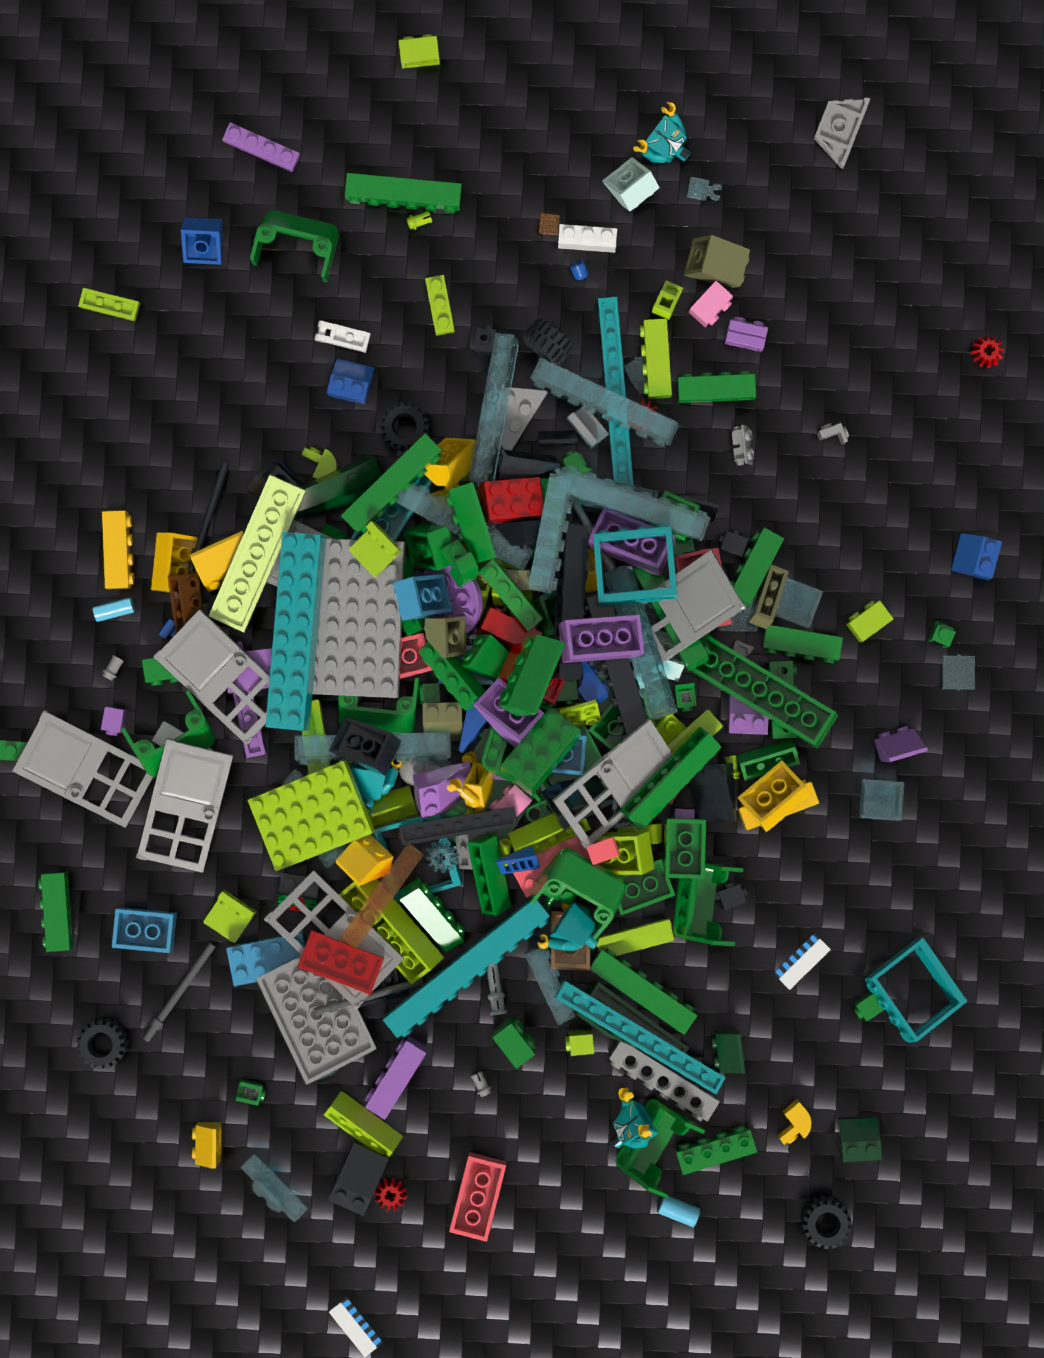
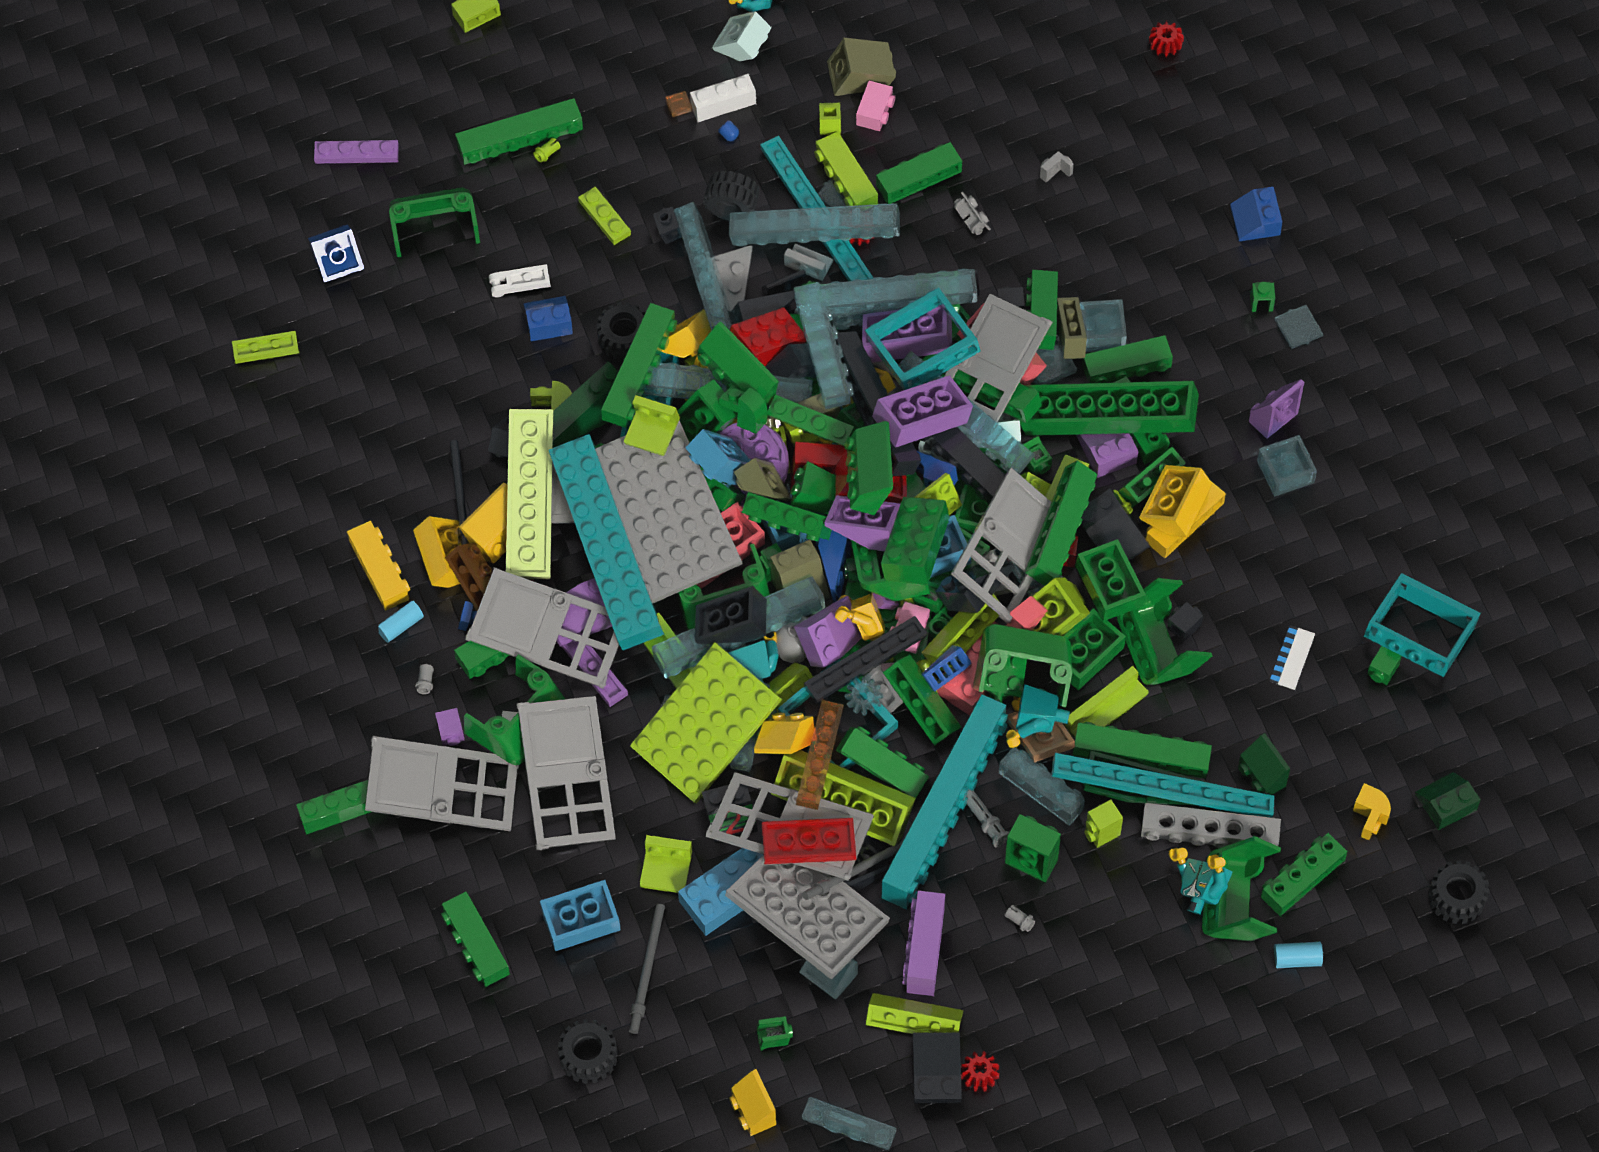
camera: 20 degrees left, 25 degrees down
coral brick [449,1152,506,1242] -> none
clear light blue plate [687,177,722,201] -> none
medium lavender brick [724,317,768,352] -> none
lime brick [846,601,893,642] -> none

